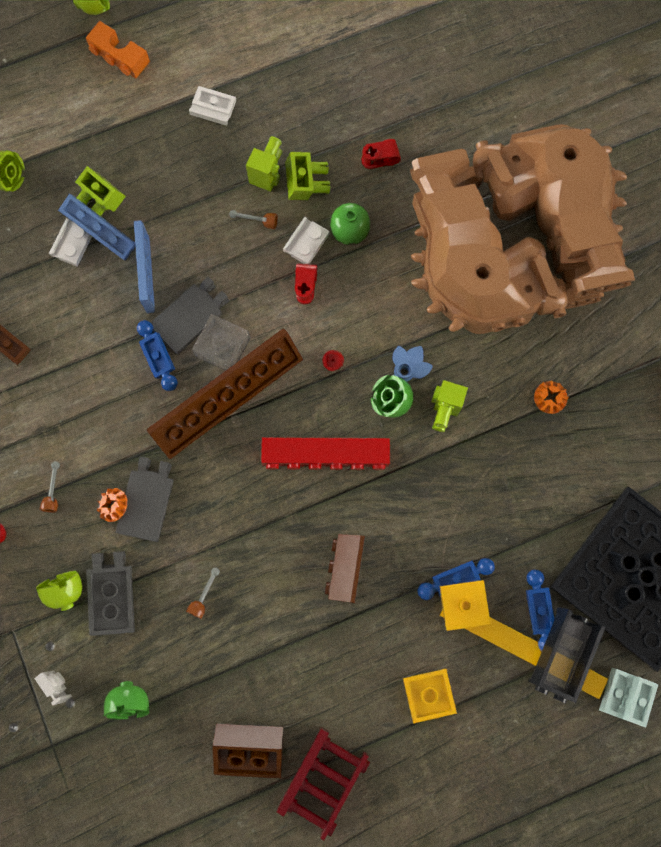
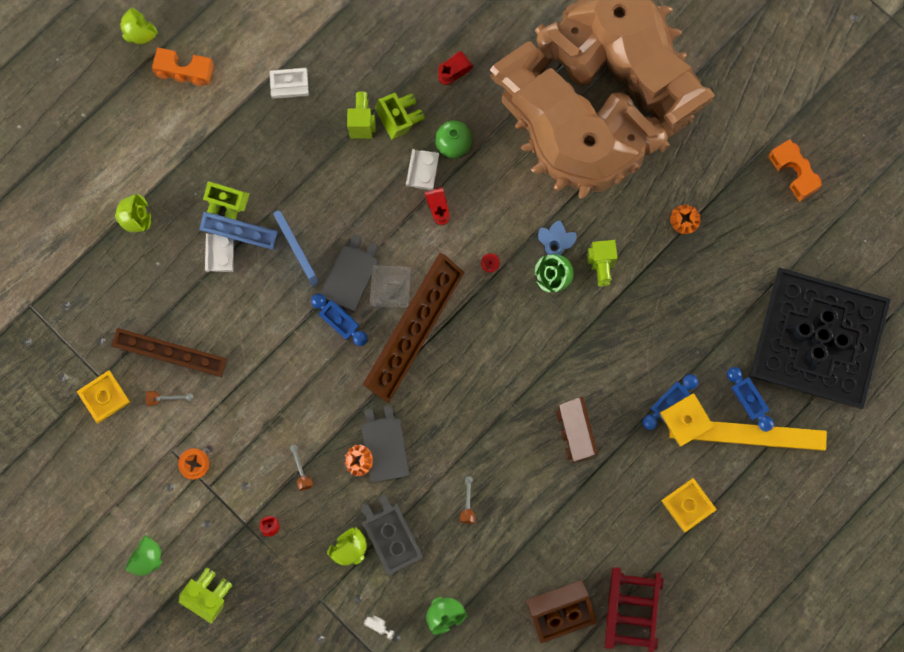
camera: 20 degrees left, 0 degrees up
hinge [229,210,278,230] -> none
red brick [261,437,390,470] -> none
door [528,607,606,704] -> none
light aqua slope [599,668,658,728] -> none

